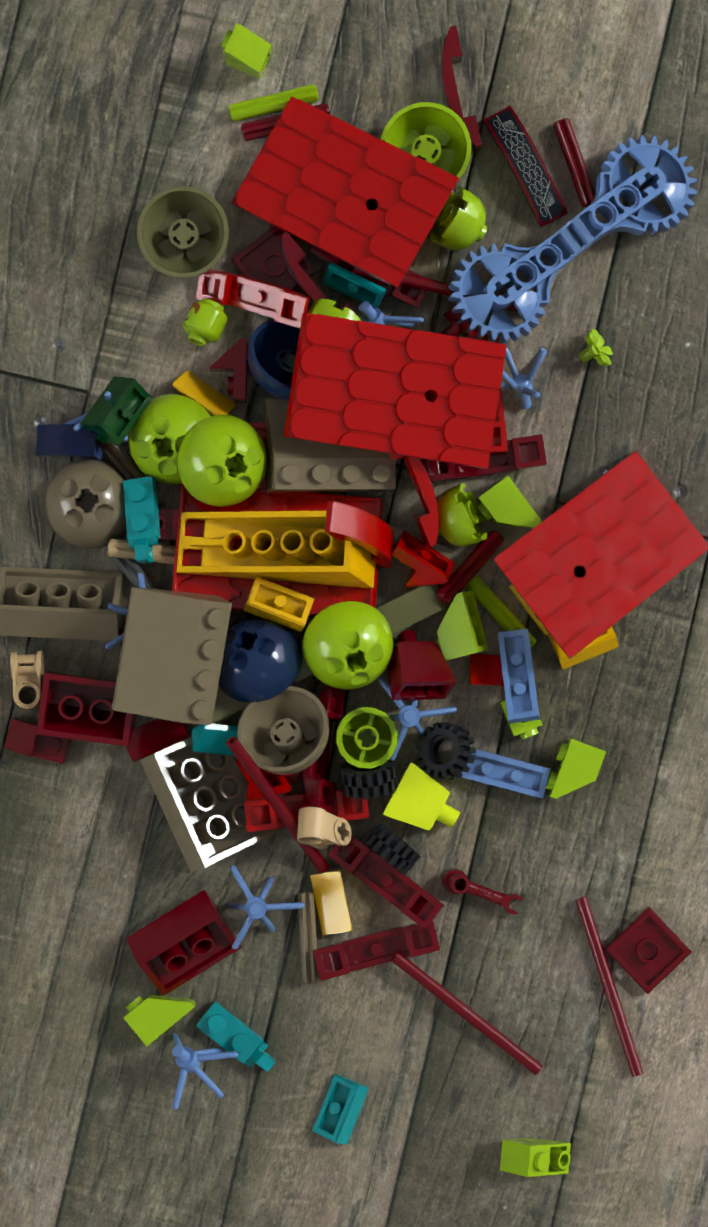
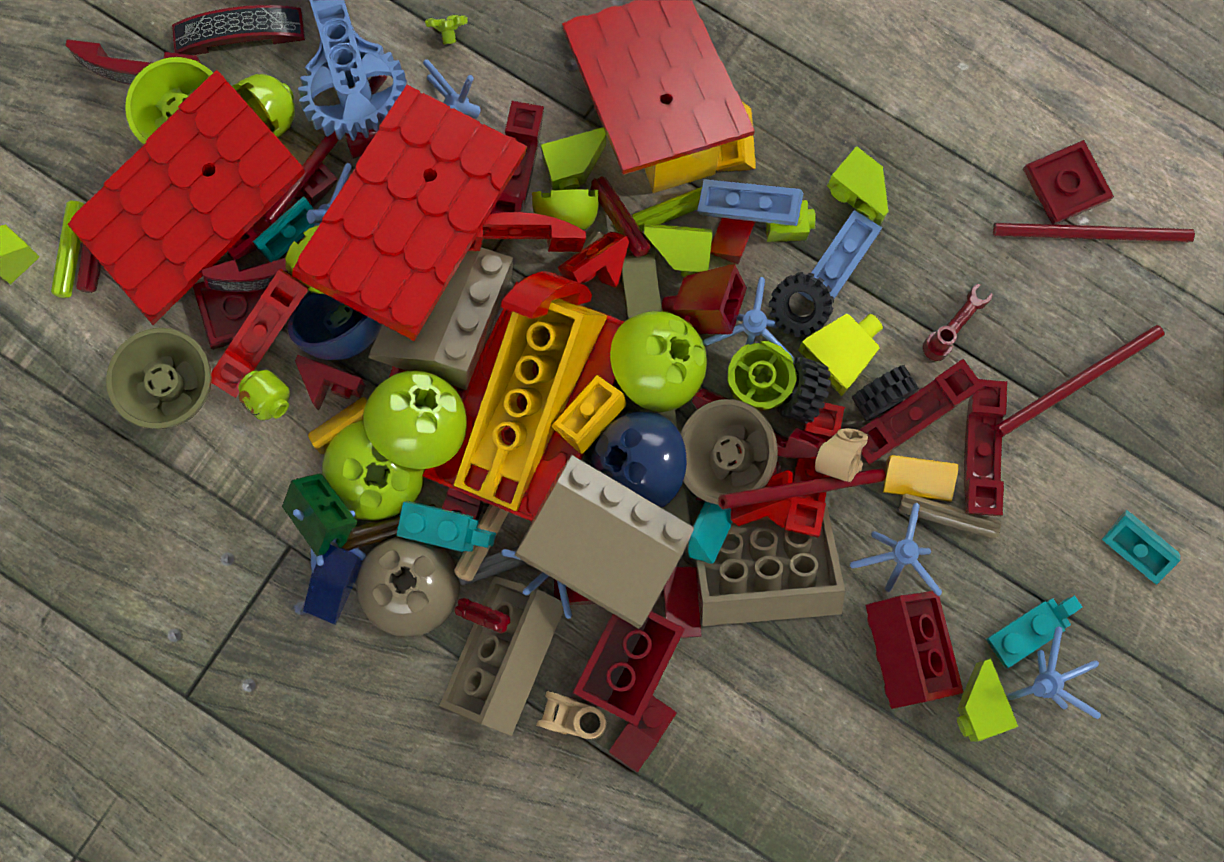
camera: 75 degrees left, 10 degrees down
none -> dark red axle [454,598,510,633]

